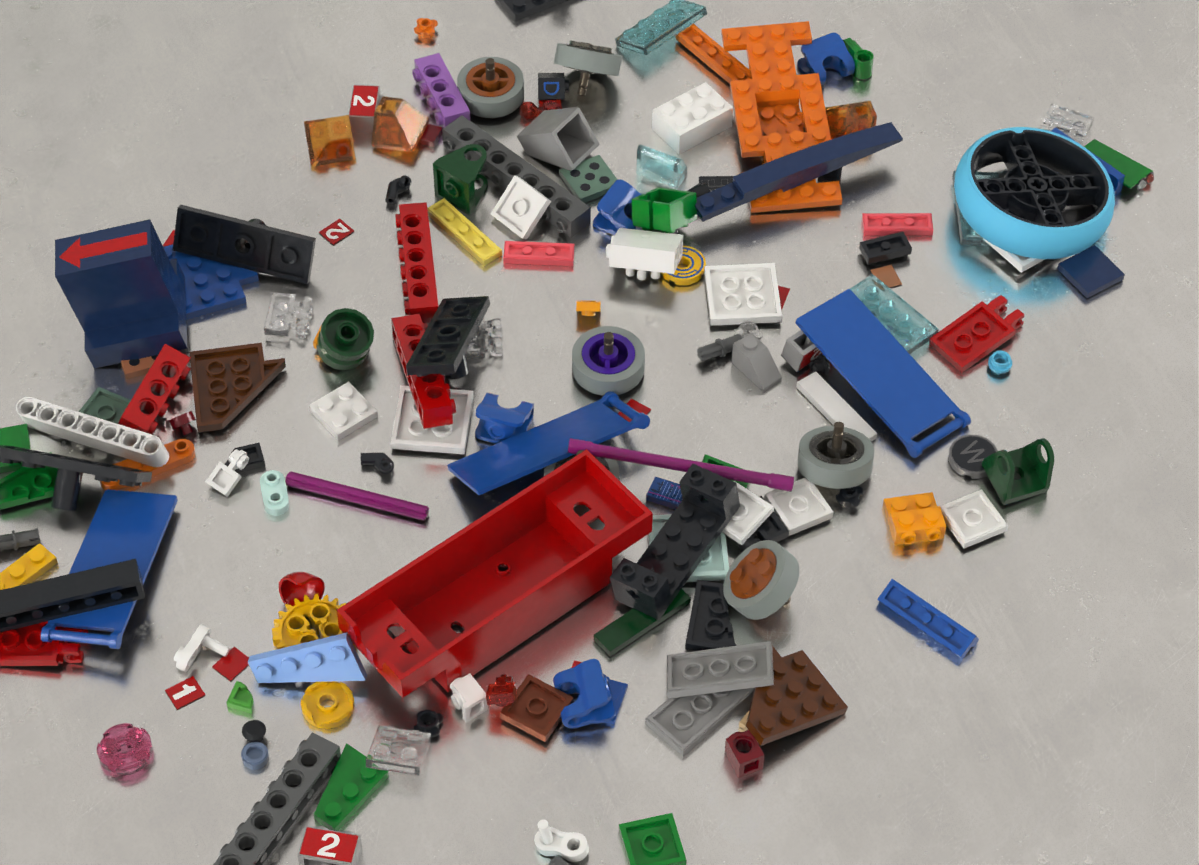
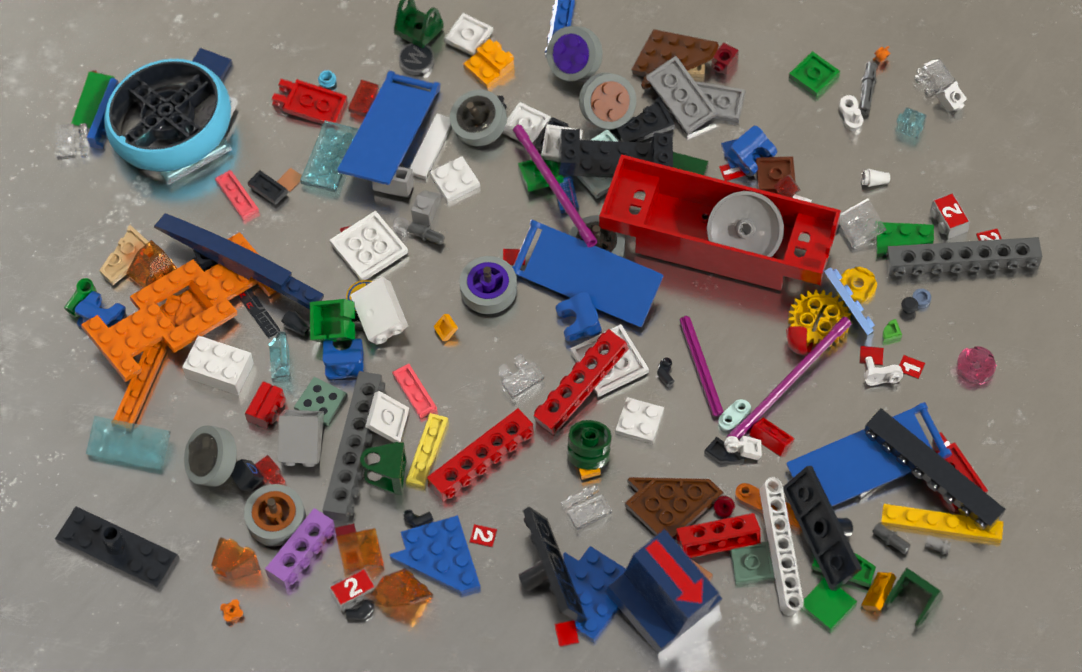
camera: 120 degrees left, 10 degrees up
black plate [406,296,490,379] -> none
none -> tan wing [99,225,155,285]
none -> clear orange slope [211,537,261,581]
none -> red brick [245,381,286,429]
none -> black arm [346,599,374,620]
none -> clear red plate [348,79,379,117]
none -> blue wing [389,515,481,594]
none -> white plate [430,156,480,202]
none -> wheel [546,26,603,81]
none -> light grey dish [707,191,784,257]
none -> magenta piece [726,316,852,440]
none -> red slope [749,417,795,456]
none -> white cone [861,168,890,187]

